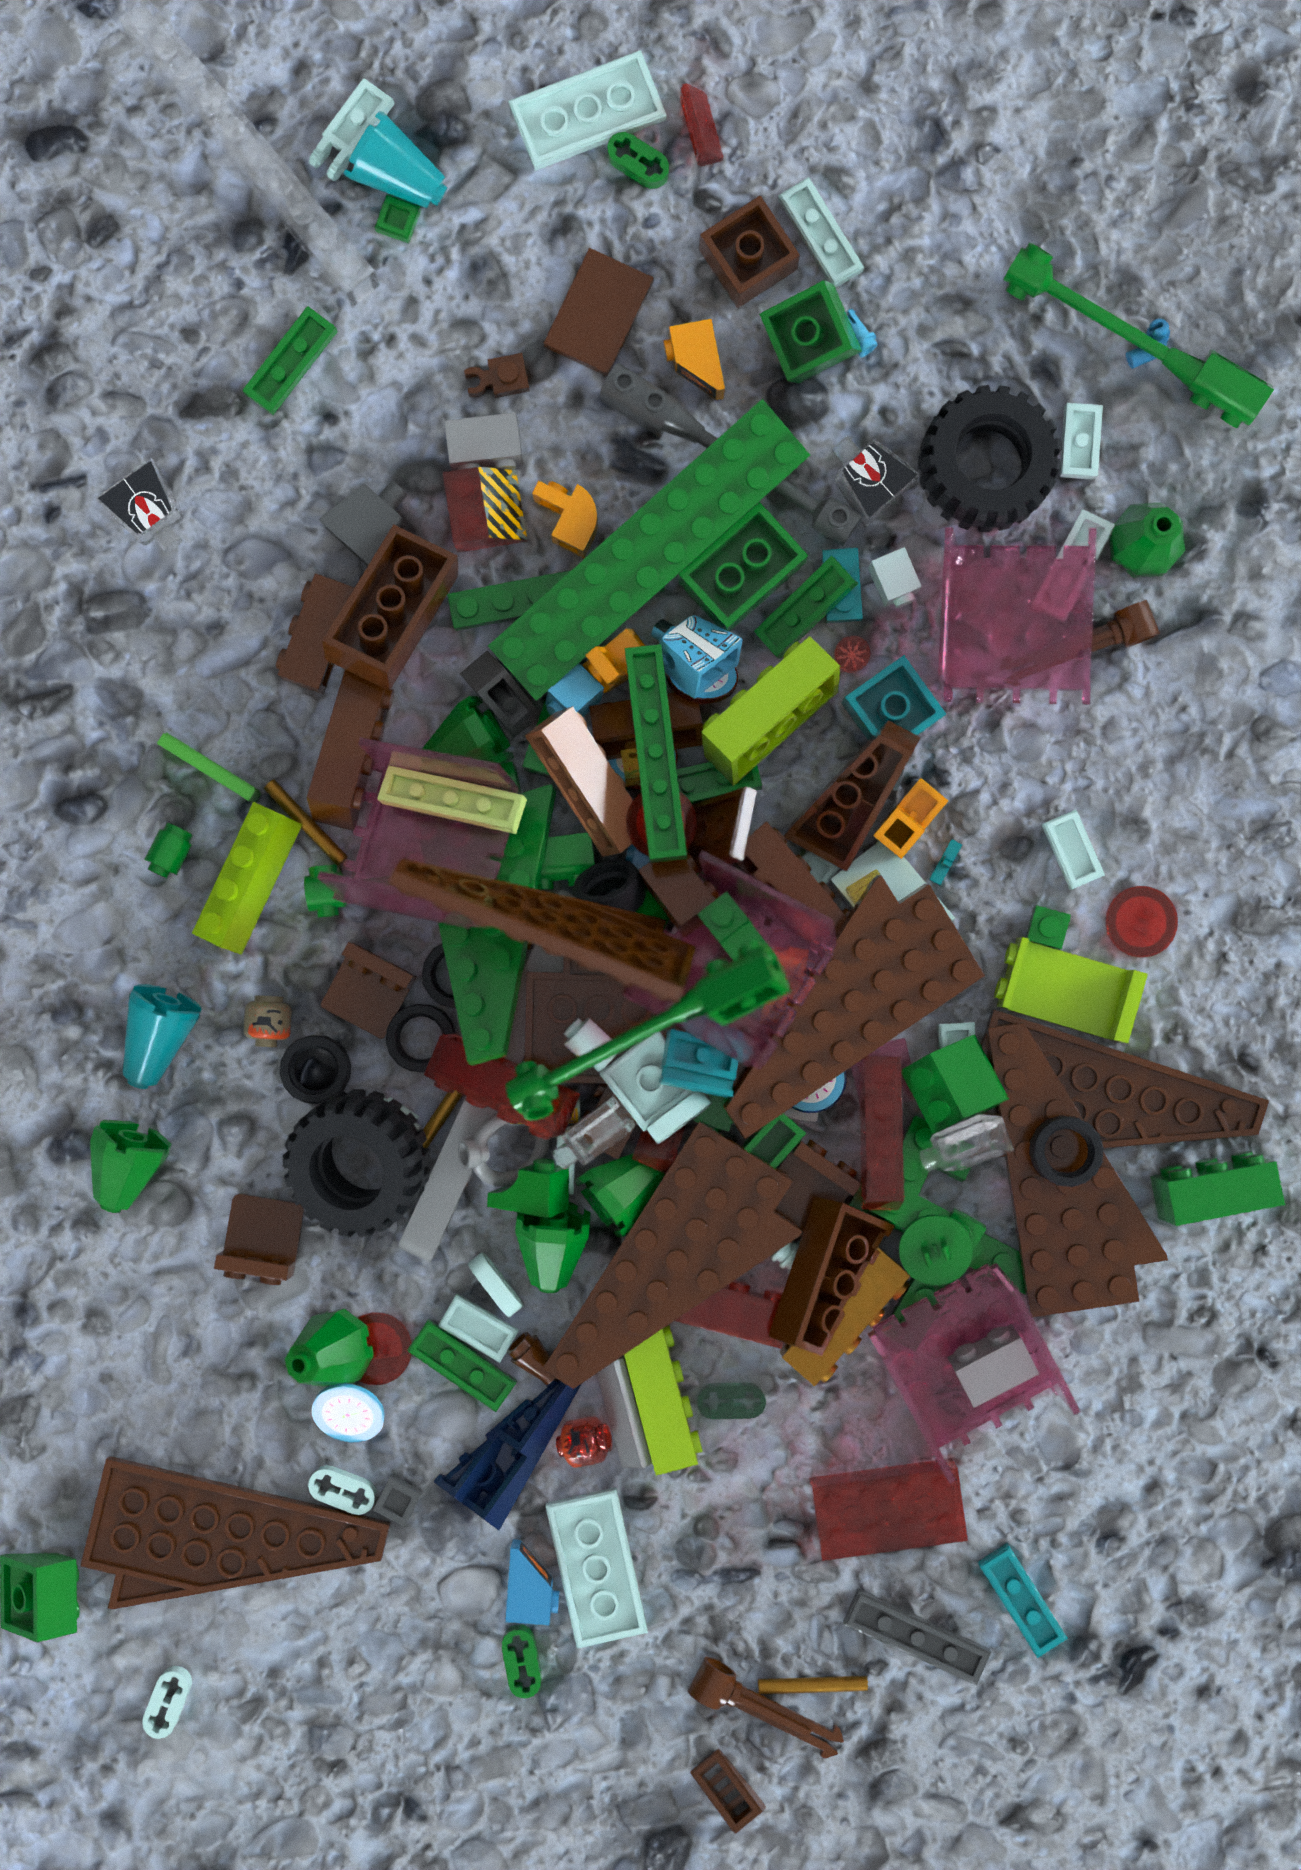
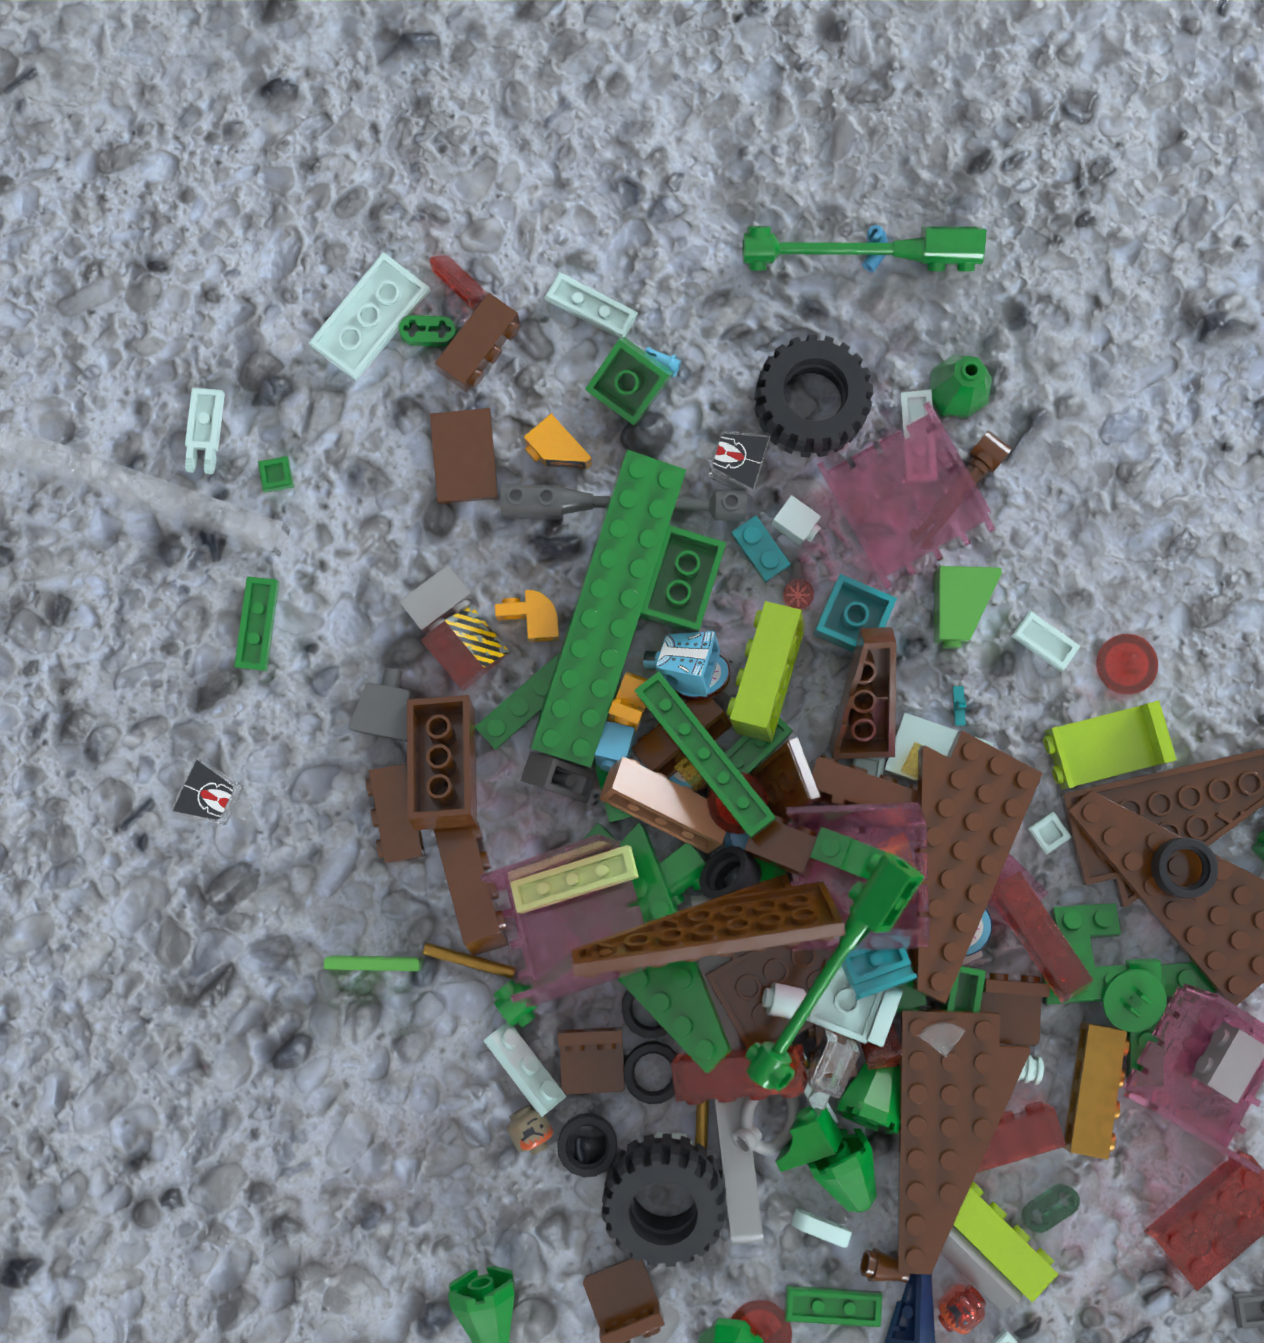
camera: 30 degrees left, 5 degrees down
teal cone [122,984,202,1089] -> none
green brick [144,822,193,879] -> none
lime brick [191,802,302,955] -> none
teal cone [344,111,448,208] -> none
green cone [421,695,514,779] -> none
light aqua tile [438,1293,519,1363] -> none
reddish brown plate [464,353,530,398] -> none
reddish brown brick [699,195,800,308] -> none
green plate [754,555,859,659] -> none
reddish brown wedge [768,1197,895,1356] -> none
light orange brick [873,777,949,859] -> none
green slope [900,1035,1009,1135] -> none
clear torso [920,1114,1015,1172] -> none
green plate [1025,905,1071,950] -> none
light aqua plate [1059,403,1103,480] -> none
none -> reddish brown brick [435,293,520,393]
none -> light aqua plate [483,1022,567,1117]
none -> clear tile [919,1022,965,1057]
none -> bright green slope [934,566,1002,649]

